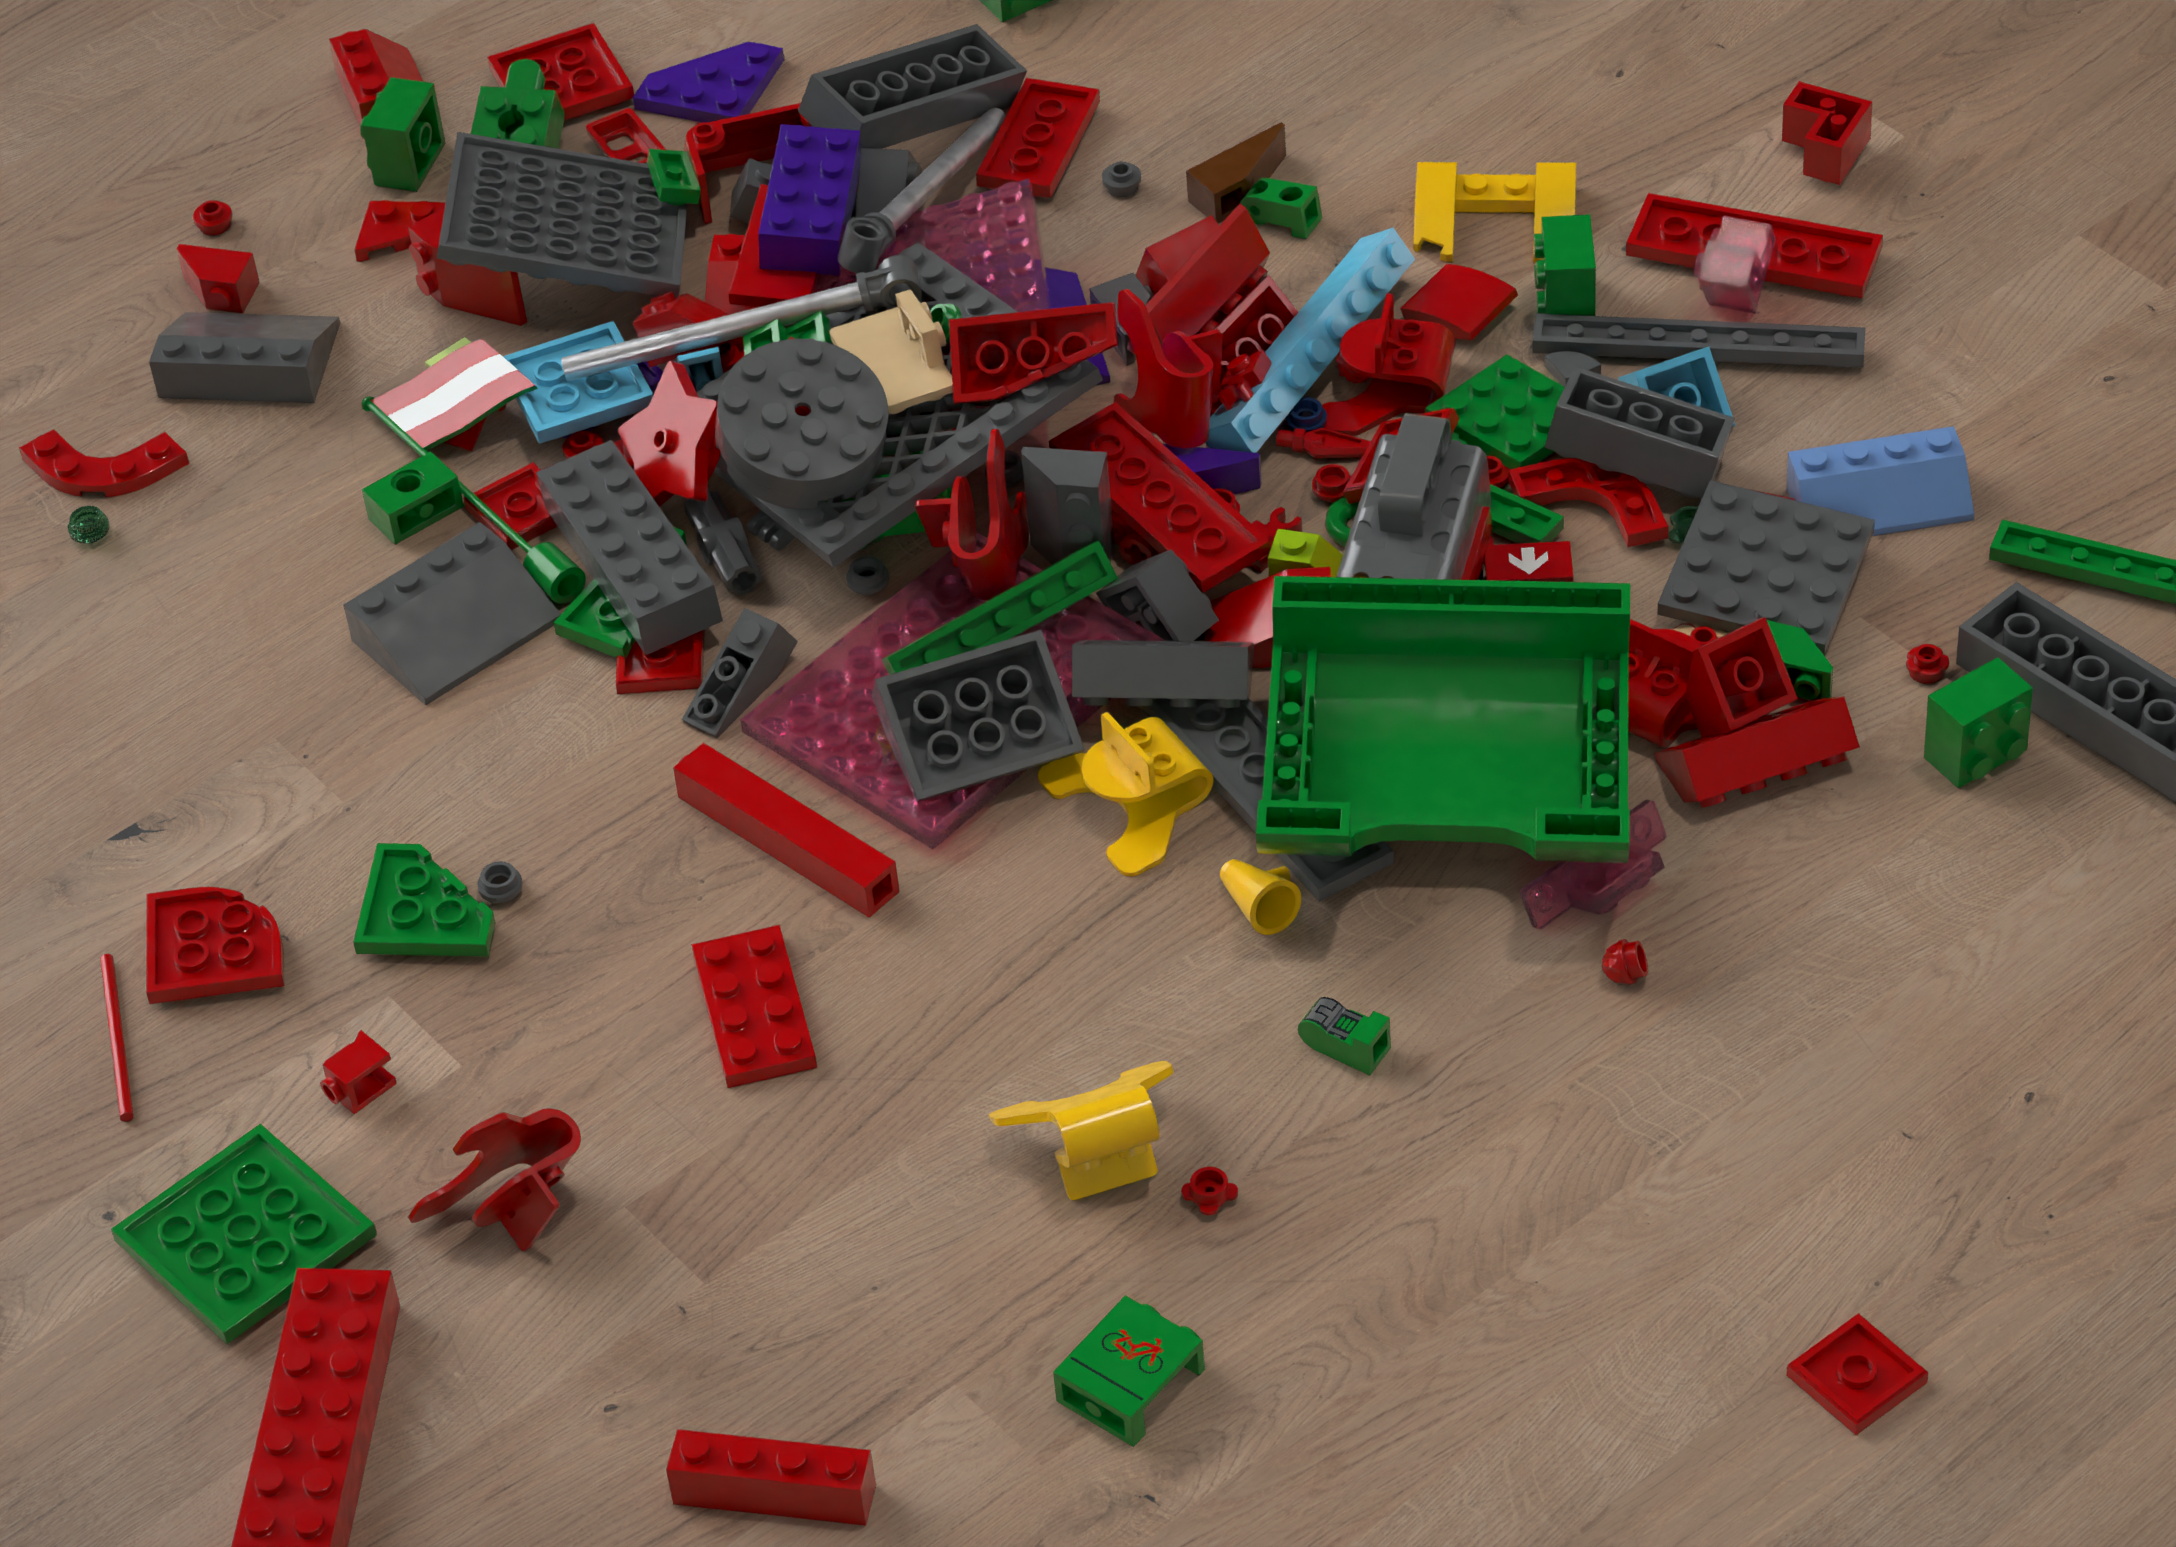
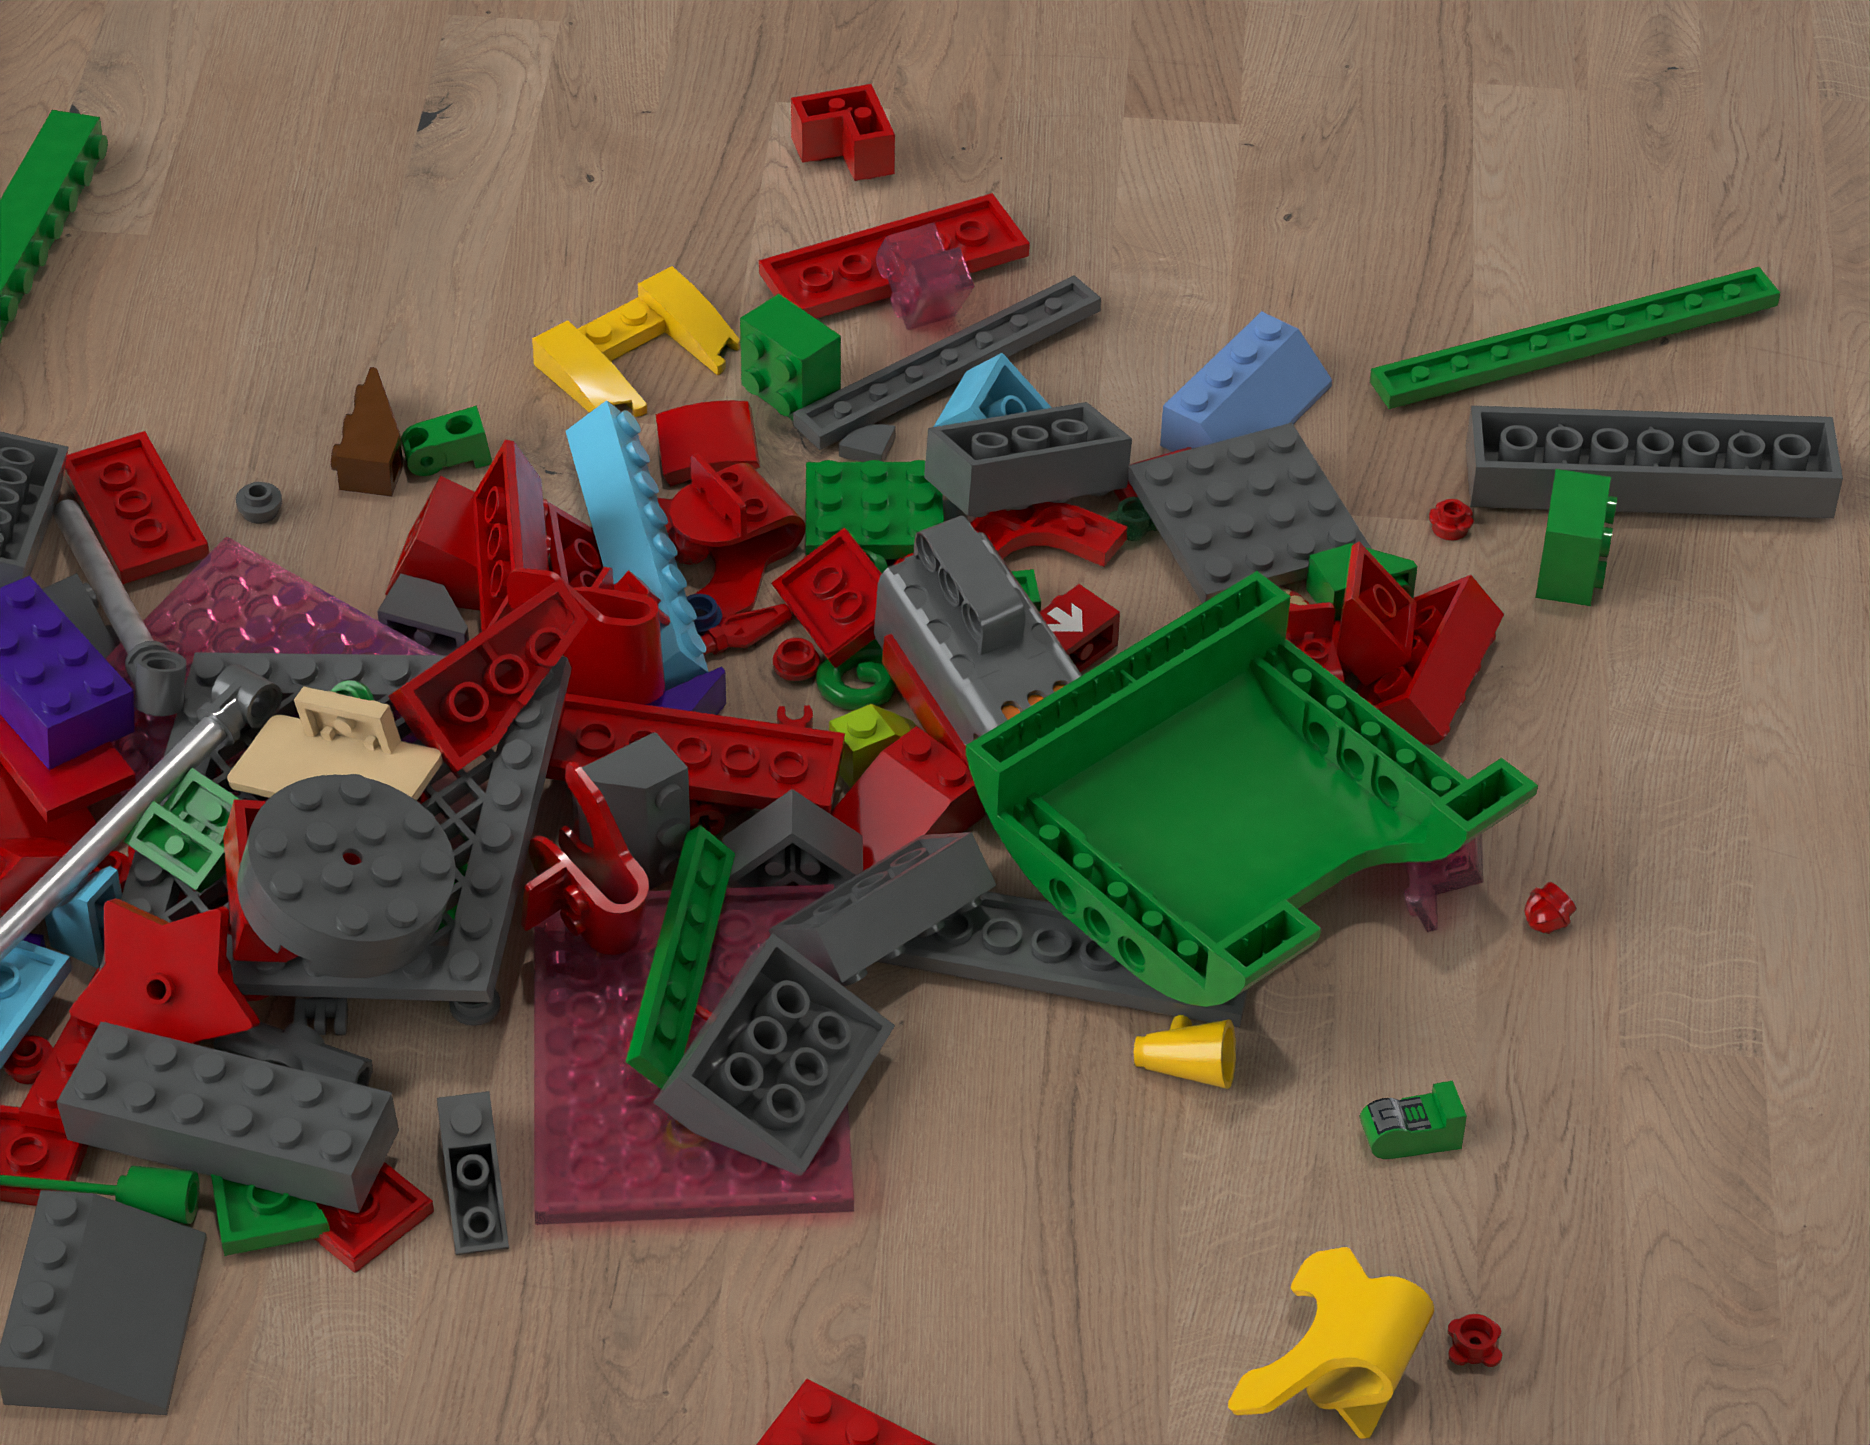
camera: 50 degrees left, 0 degrees up
red brick [673,742,900,918] -> none
yellow piece [1038,712,1214,877] -> none

